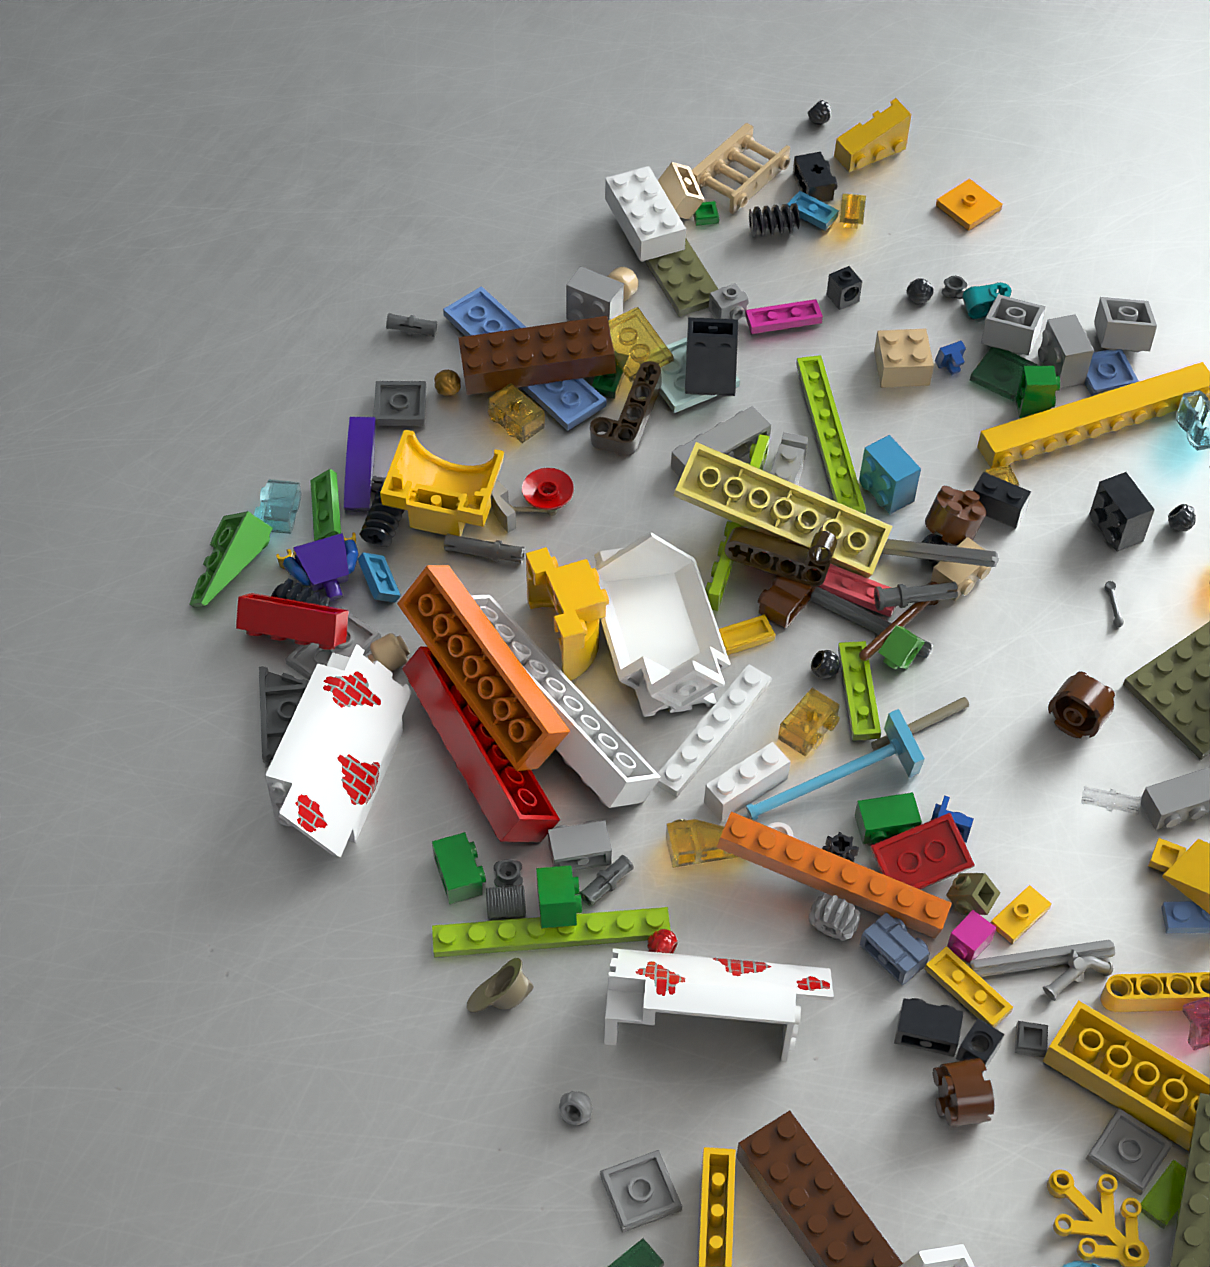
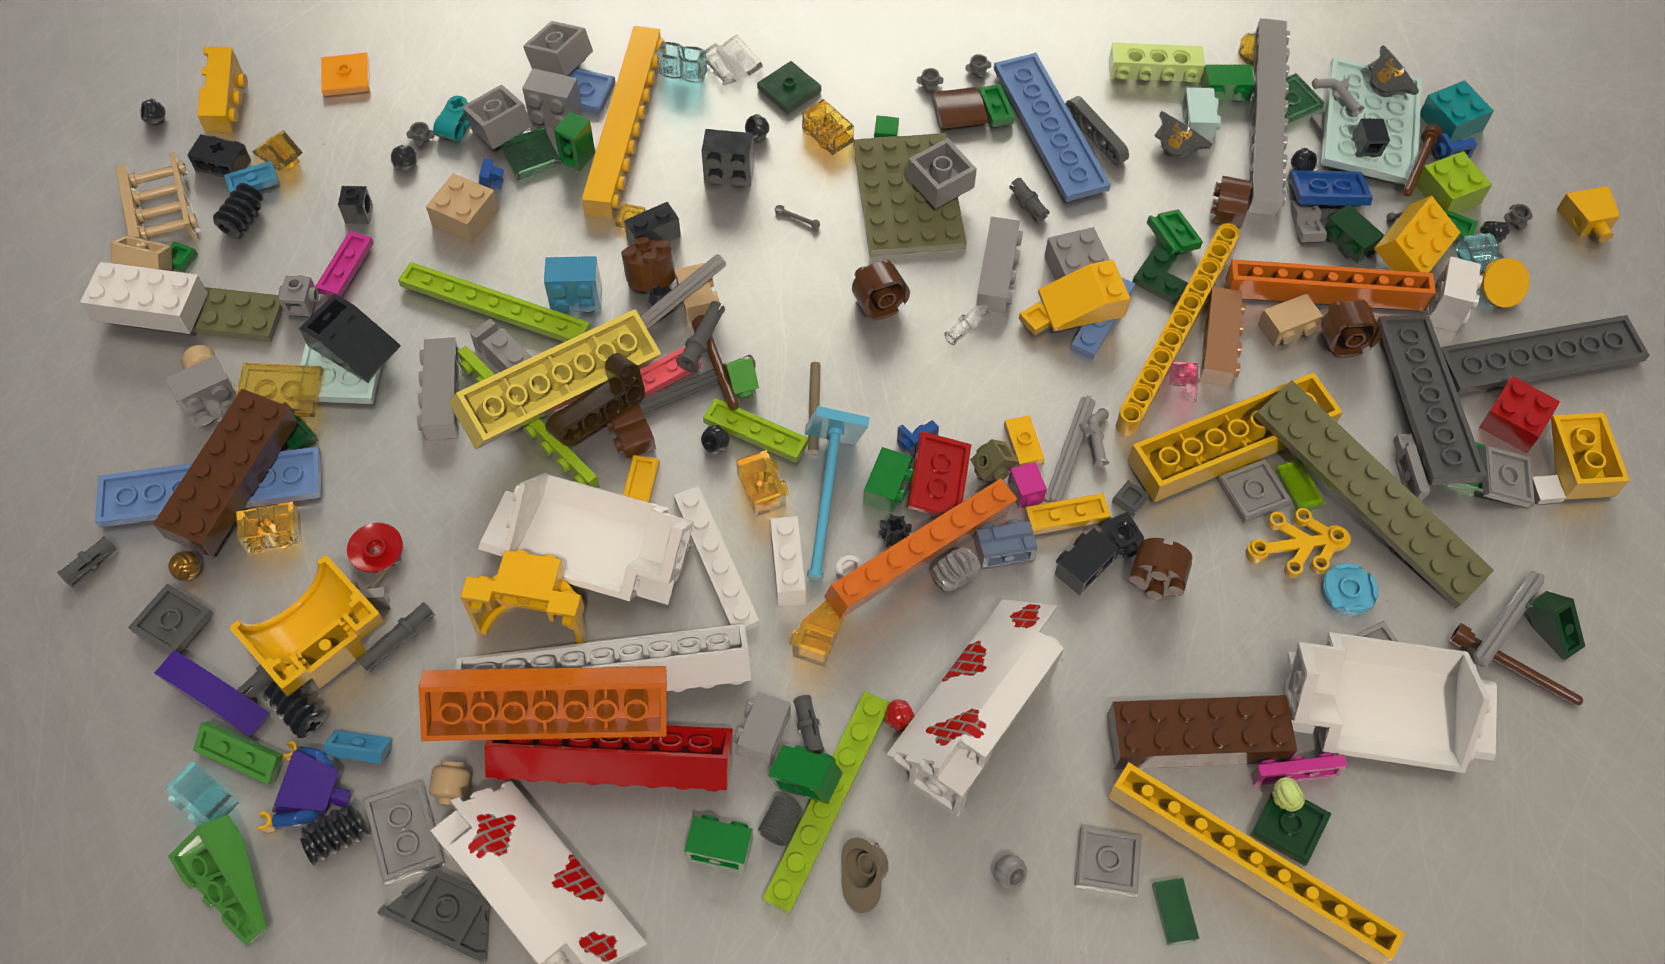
camera: 60 degrees left, 5 degrees up
red brick [236,593,349,650] -> none
dark grey plate [494,859,523,887] -> none
dark brown beam [589,361,662,456] -> none

